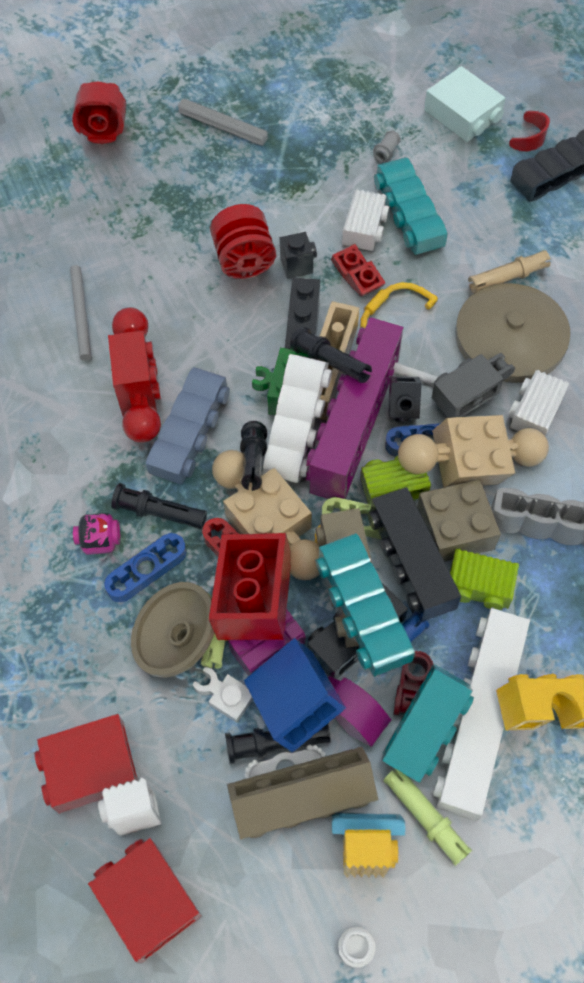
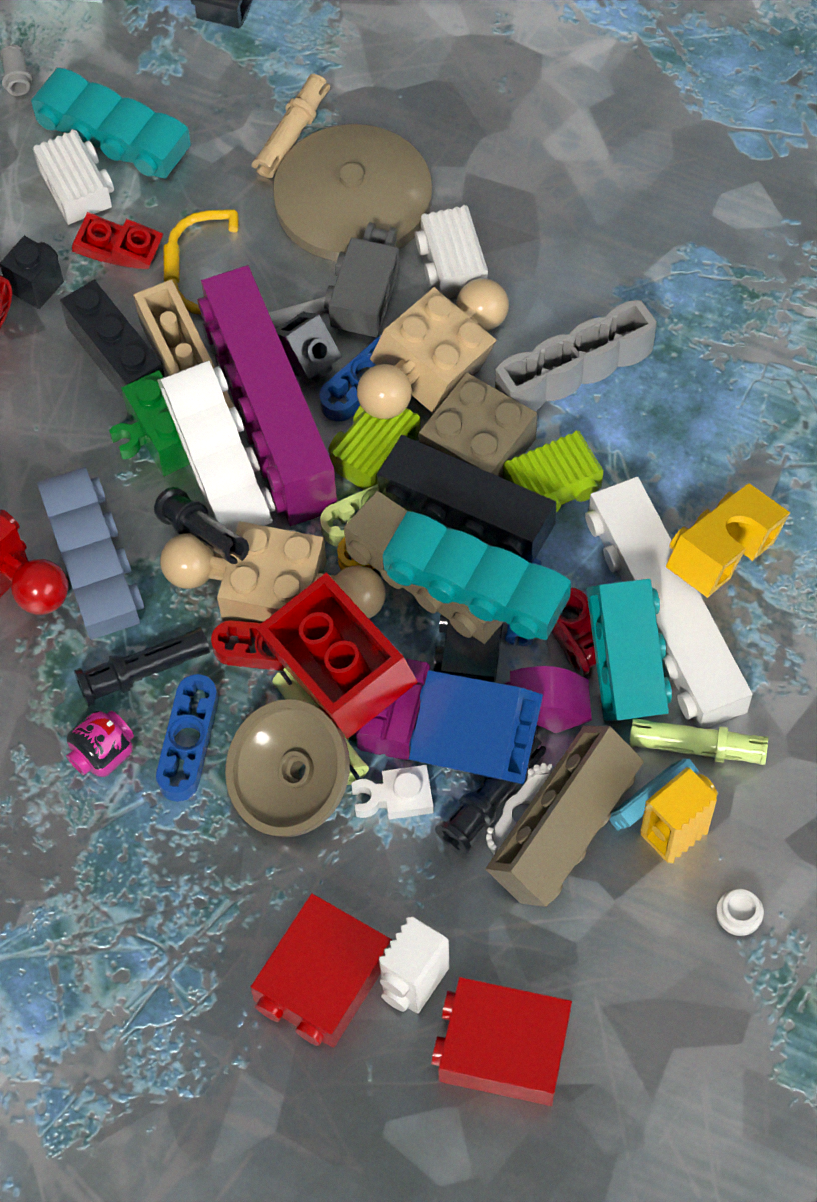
camera: 40 degrees left, 0 degrees up
black pin [290,327,372,383] -> none

